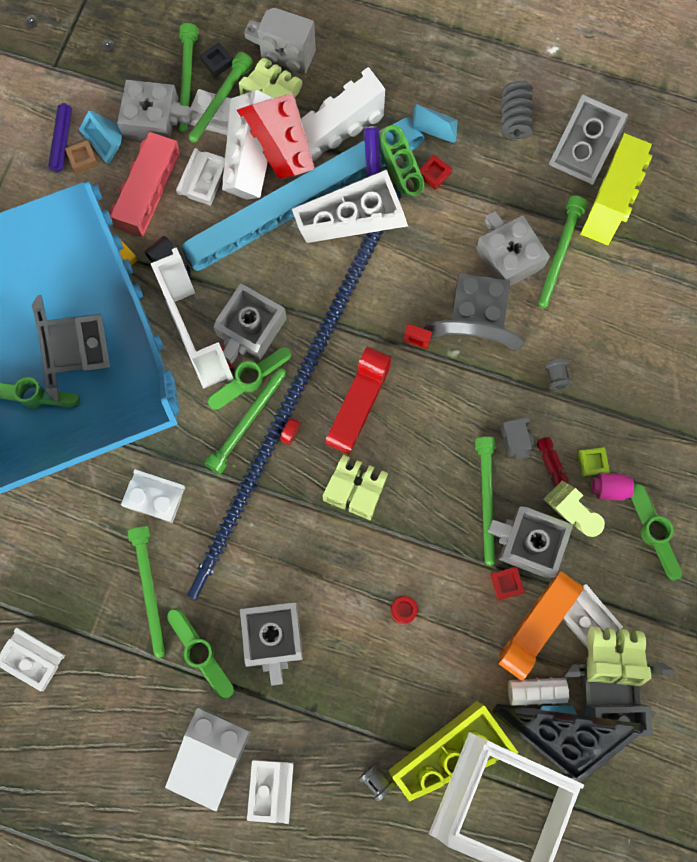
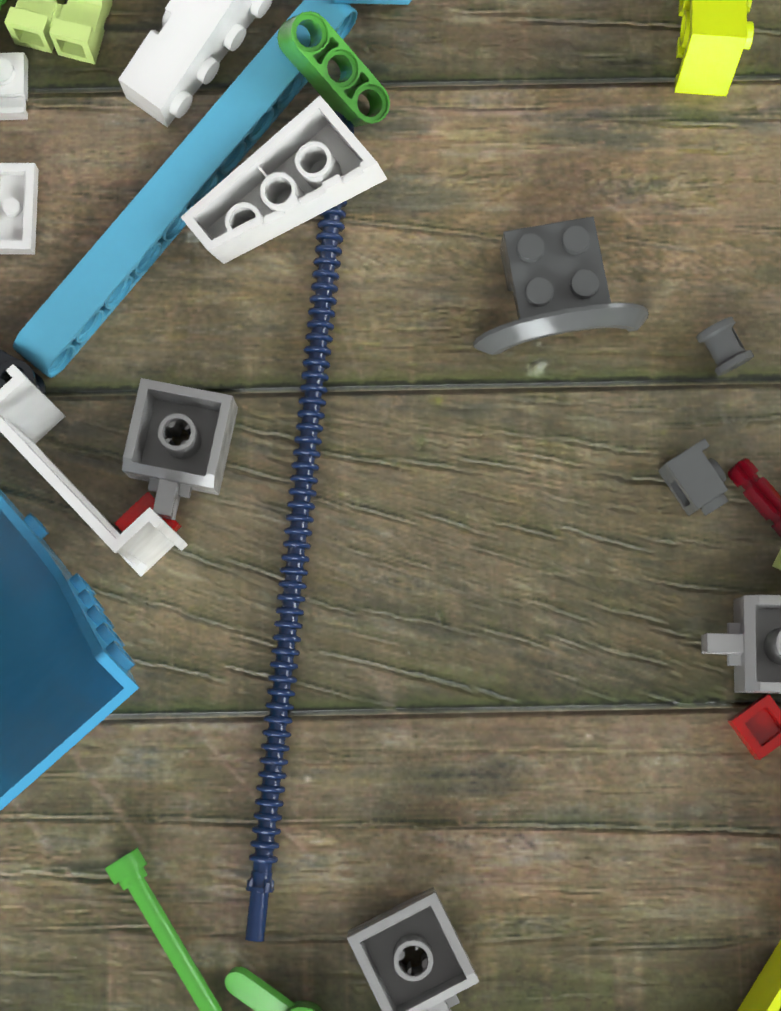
camera: 20 degrees left, 5 degrees up
white plate [121,469,186,523] -> none
bright green piece [203,368,287,475] -> none
bright green piece [208,347,291,410] -> none
white wedge [222,90,273,200] -> none
wedge [237,93,315,179] -> none
red tile [280,418,301,445] -> none
yellowish green legs [323,455,388,521] -> none
red beam [325,346,392,455] -> none
dark purple axle [364,126,381,178] -> none
red tile [390,596,418,624] -> none
red tile [403,324,432,349] -> none
red tile [419,154,452,190] -> none
bright green piece [475,437,496,566] -> none
light grey hinge [477,211,550,286] -> none
bright green piece [538,196,588,308] -> none

